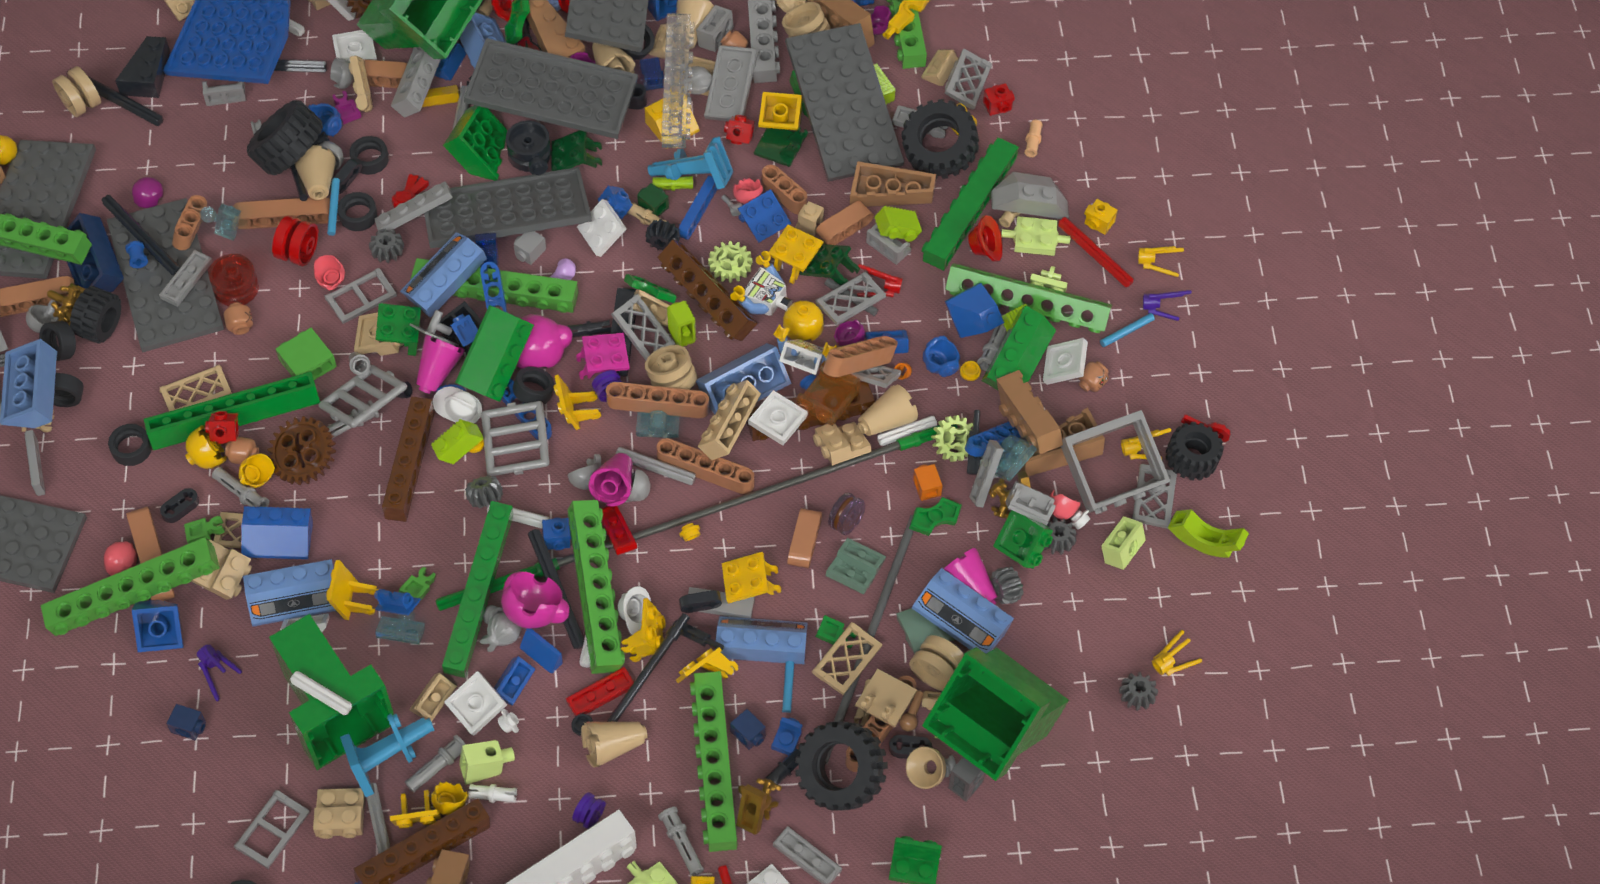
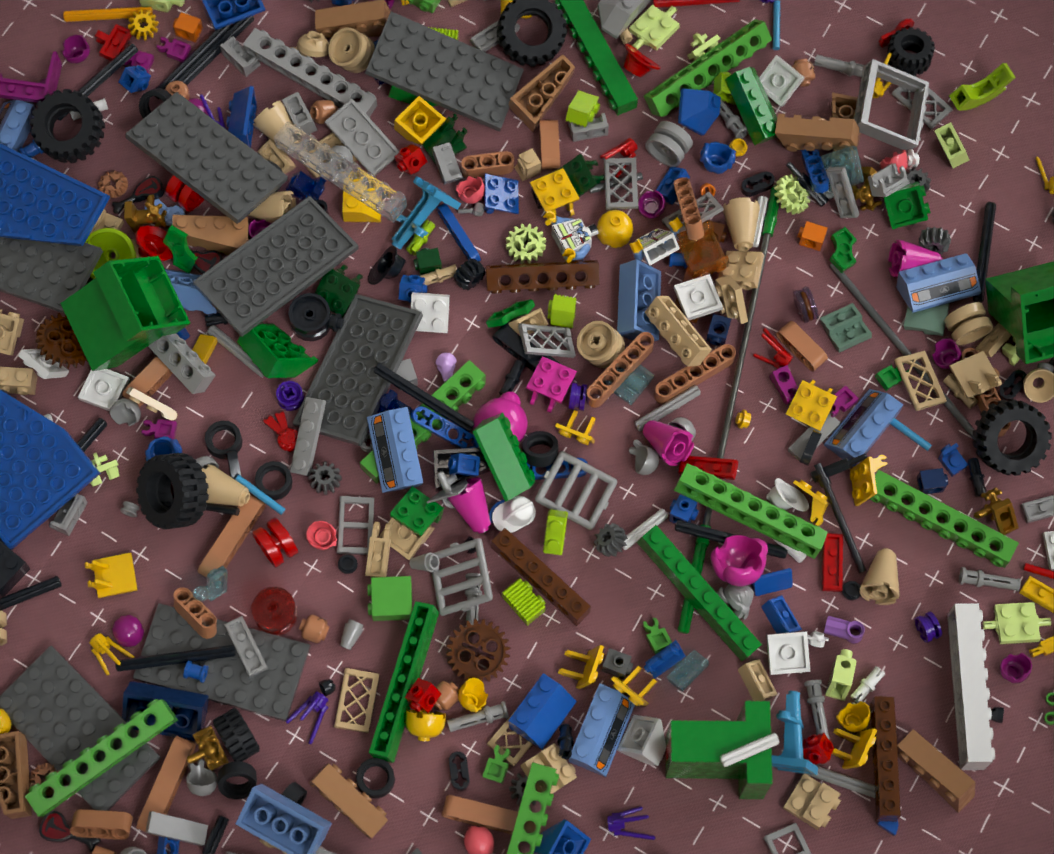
camera: 55 degrees left, 10 degrees up
none -> yellow plate [84,553,138,598]
none -> yellow plant [89,633,135,675]
none -> yellowish green hips [90,452,119,487]
none -> dark purple wheel [276,381,304,411]
none -> dark purple plant [286,691,328,744]
none -> medium nougat wedge [308,764,388,839]
none -> black hinge [319,679,336,697]
none -> black plate [338,554,358,574]
none -> light grey cone [340,619,363,650]
none -> tan hinge [365,521,392,577]
none -> black piece [368,246,406,285]
none -> black axle [373,363,474,432]
none -> light grey hinge [432,142,463,185]
none -> lime brick [502,578,546,626]
none -> black pin [557,724,574,759]
none -> yellow plate [558,645,604,689]
none -> dark grey brick [602,648,634,679]
none -> light grey wheel [645,121,693,167]
none -> dark blue brick [706,314,731,346]
none -> tan plate [715,275,748,324]
none -> black beam [741,171,775,197]
none -> red plant [753,328,794,369]
none -> magenta leg [769,365,798,405]
none -> red brick [802,733,834,765]
none -> light grey pin [814,54,865,77]
none -> medium lavender piece [824,616,865,643]
none -> magenta plate [831,385,859,418]
none -> magenta hair [932,338,962,369]
none -> black axle [973,202,996,303]

